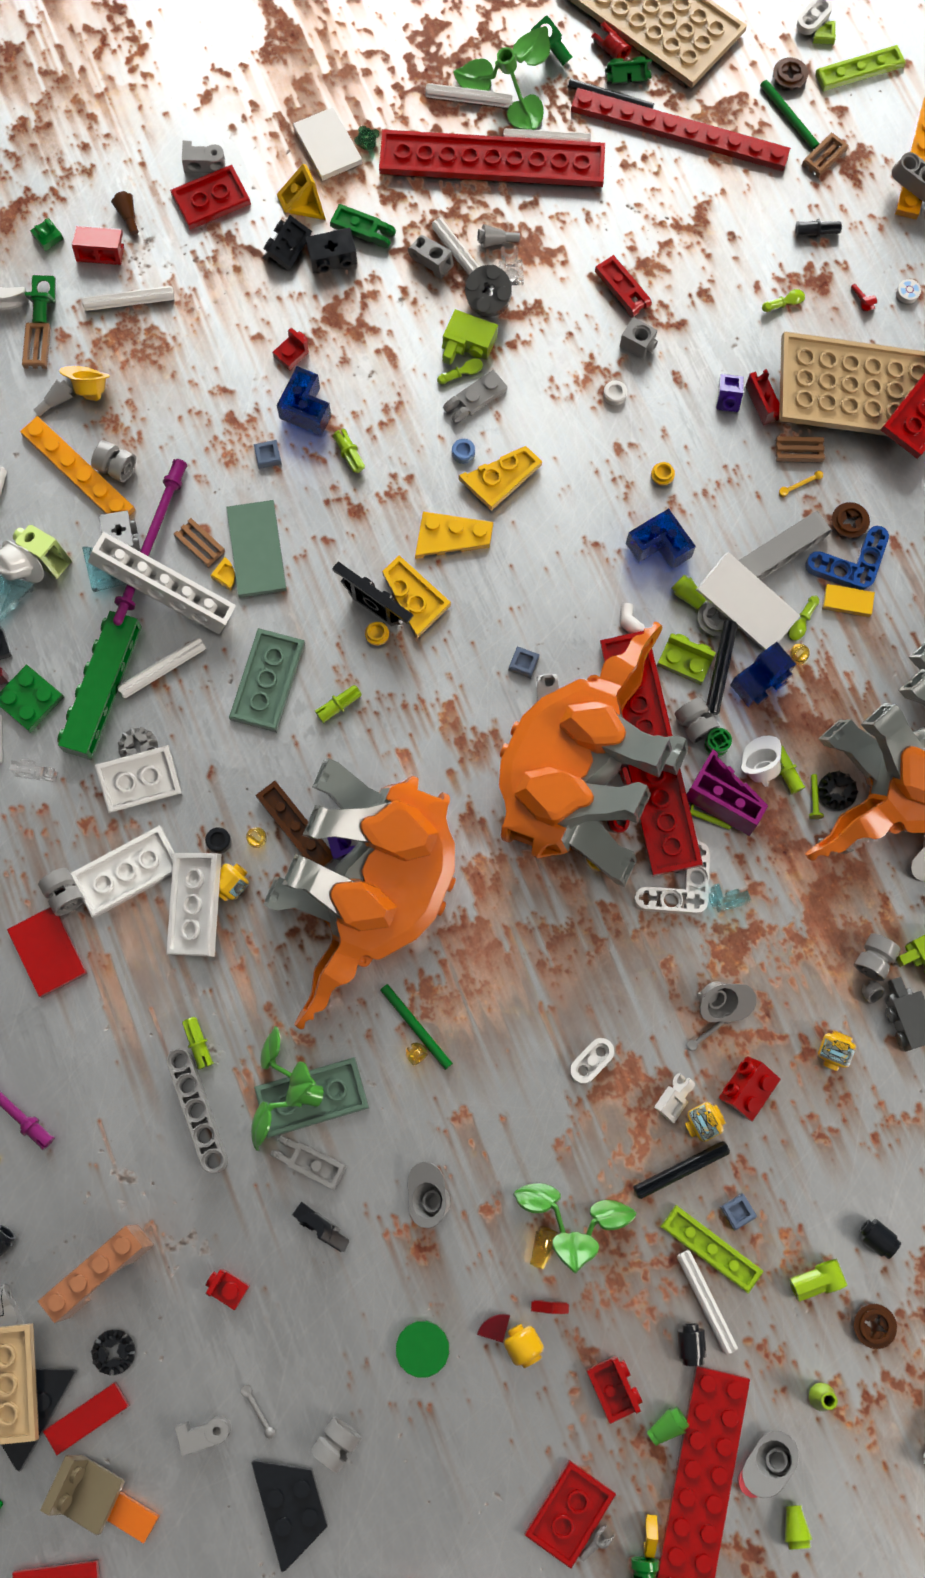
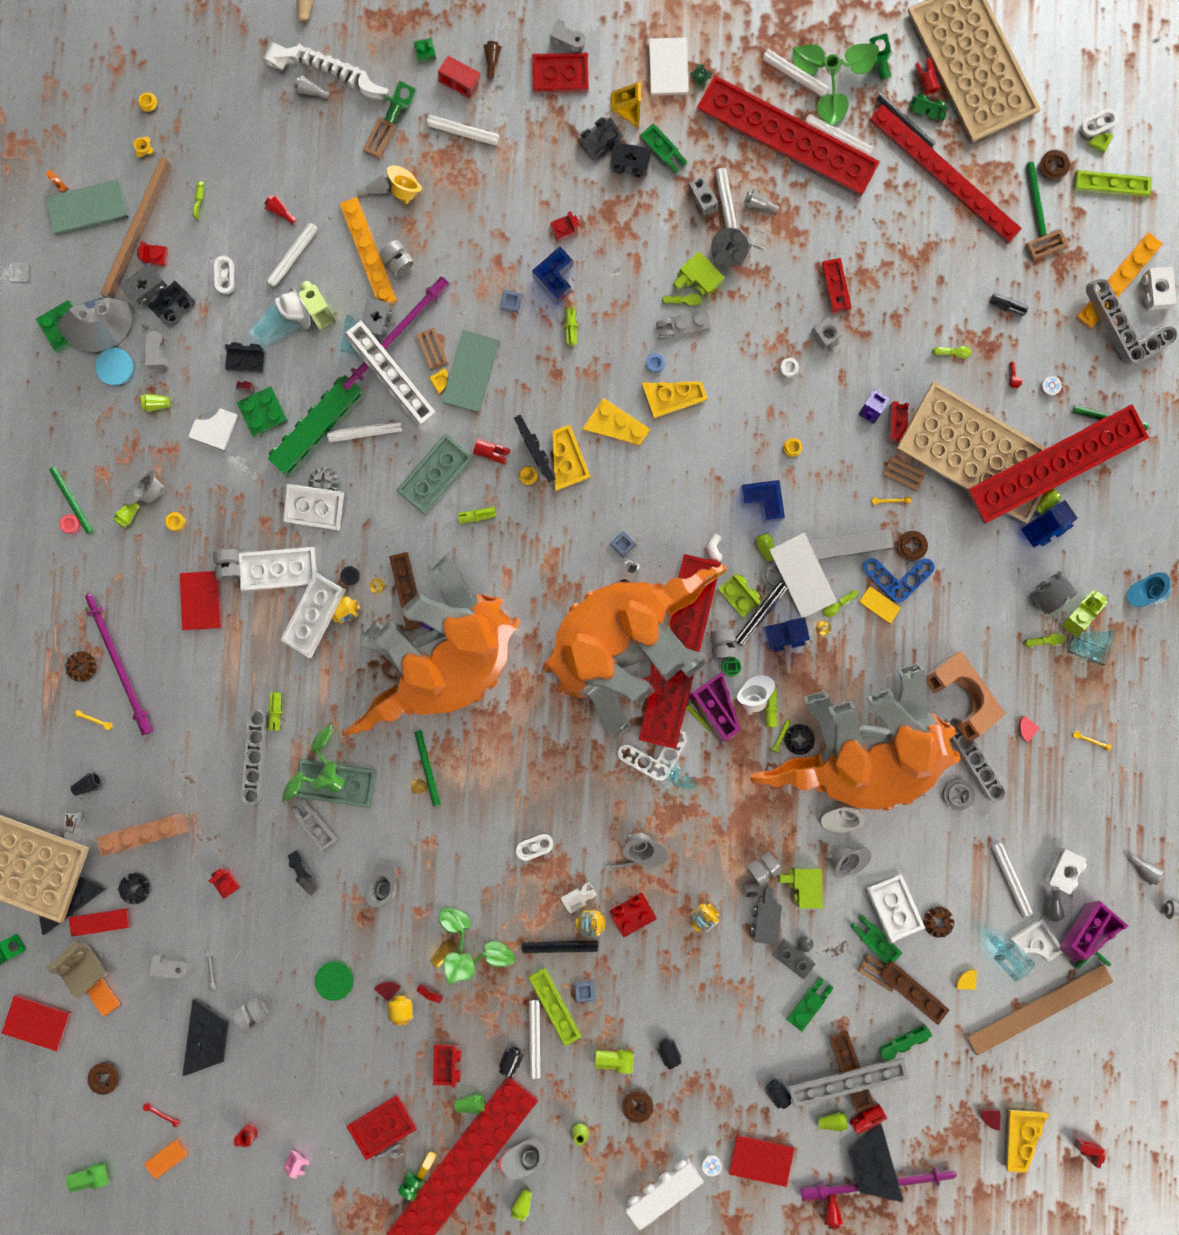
camera: 25 degrees right, 10 degrees up
none -> red hinge [473,438,511,465]

